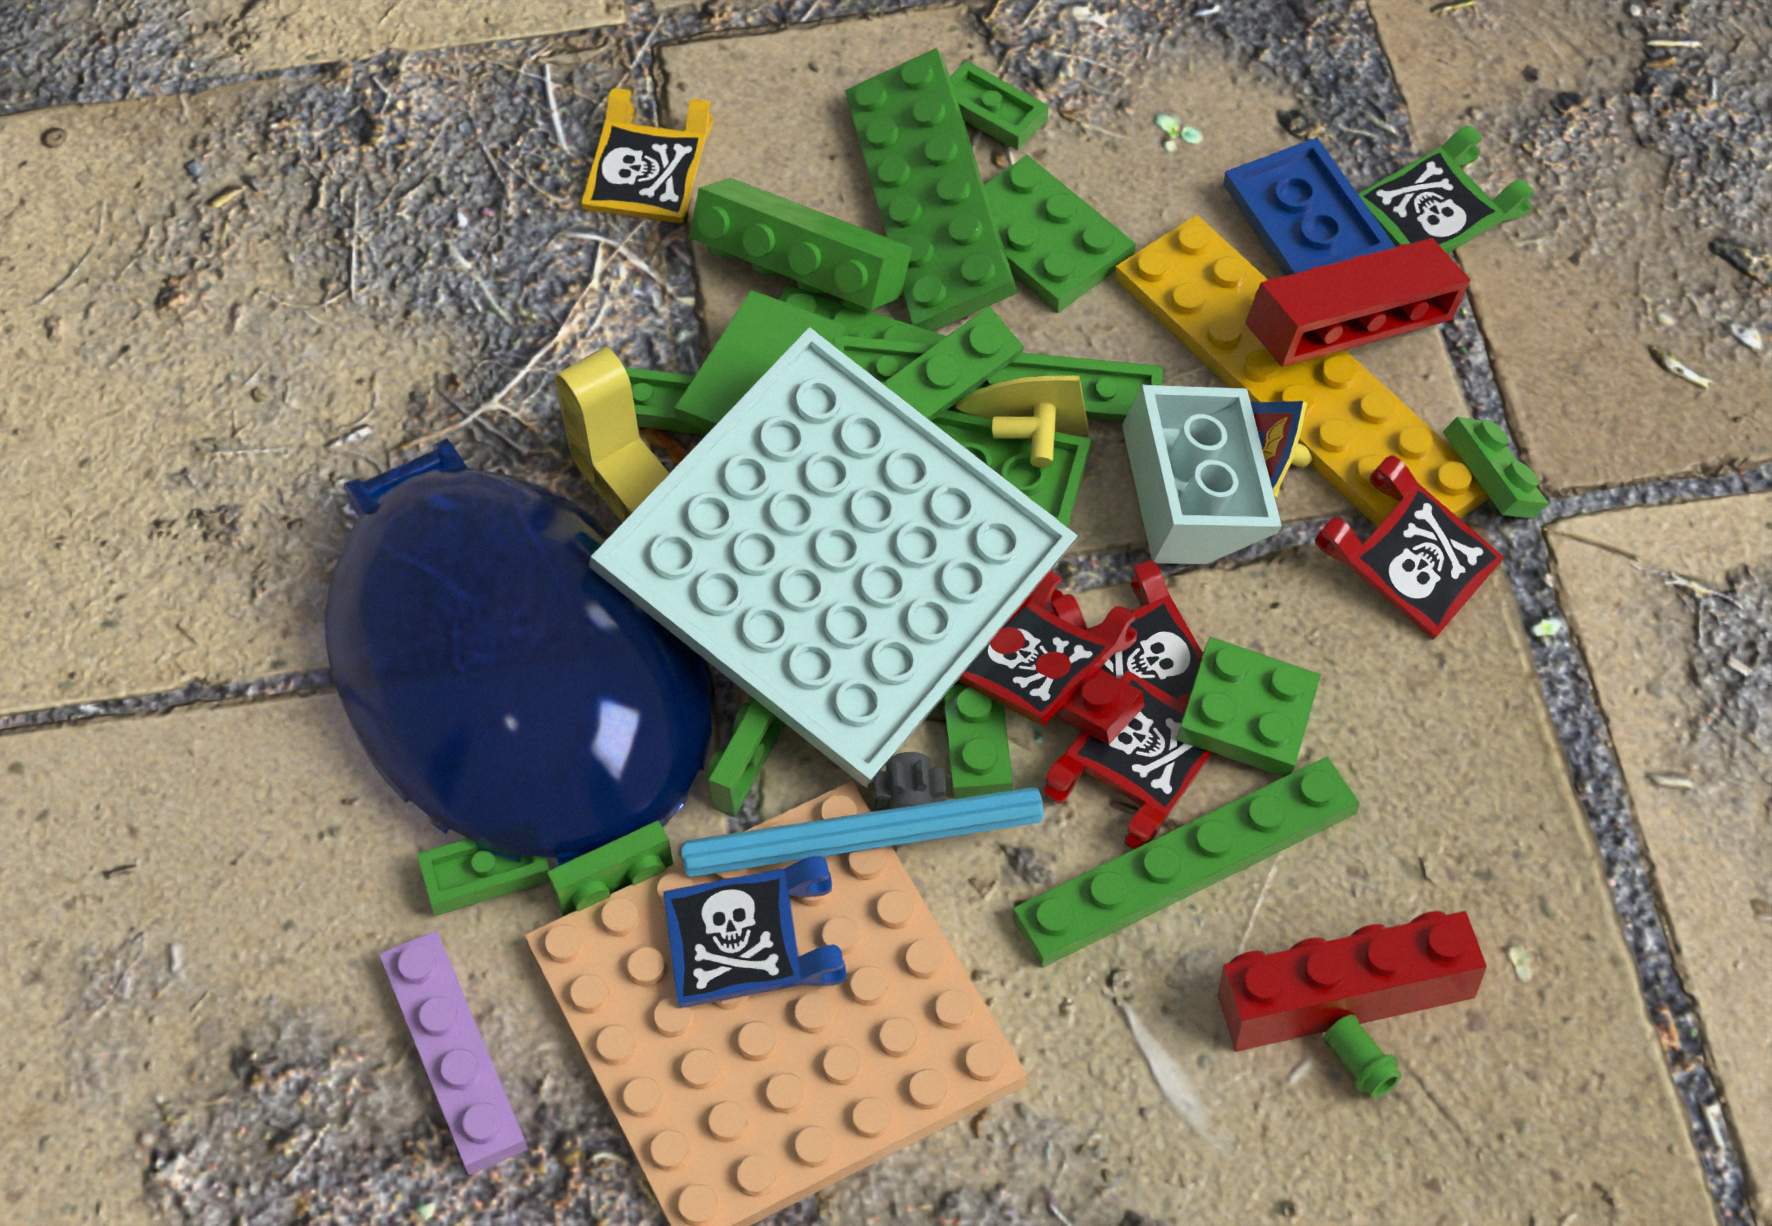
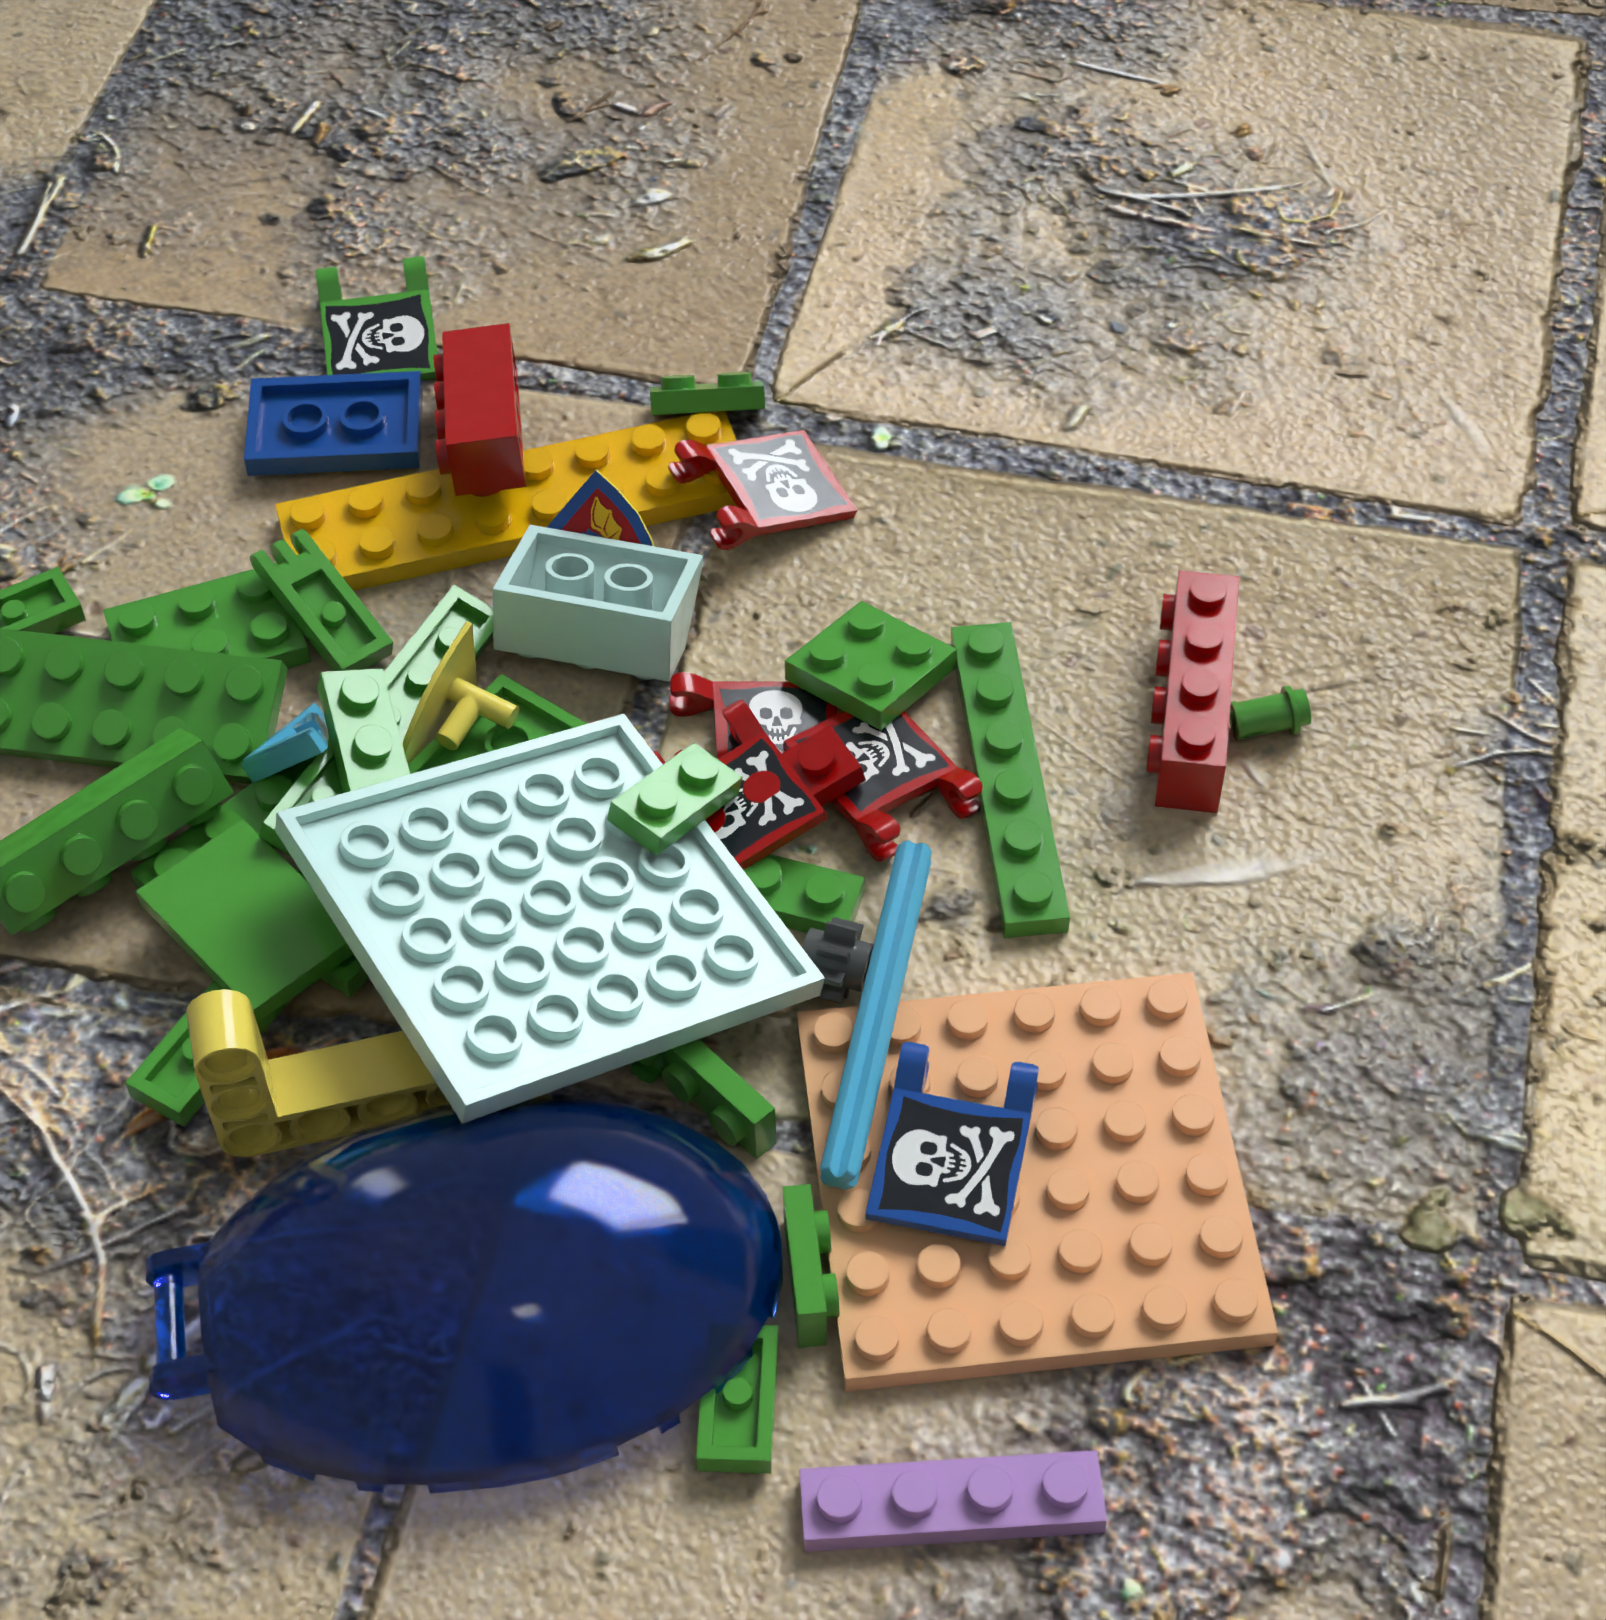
camera: 70 degrees left, 5 degrees down
none -> medium azure tile [241,703,329,783]
none -> bright green hinge [250,529,393,671]
none -> plate [607,743,743,856]

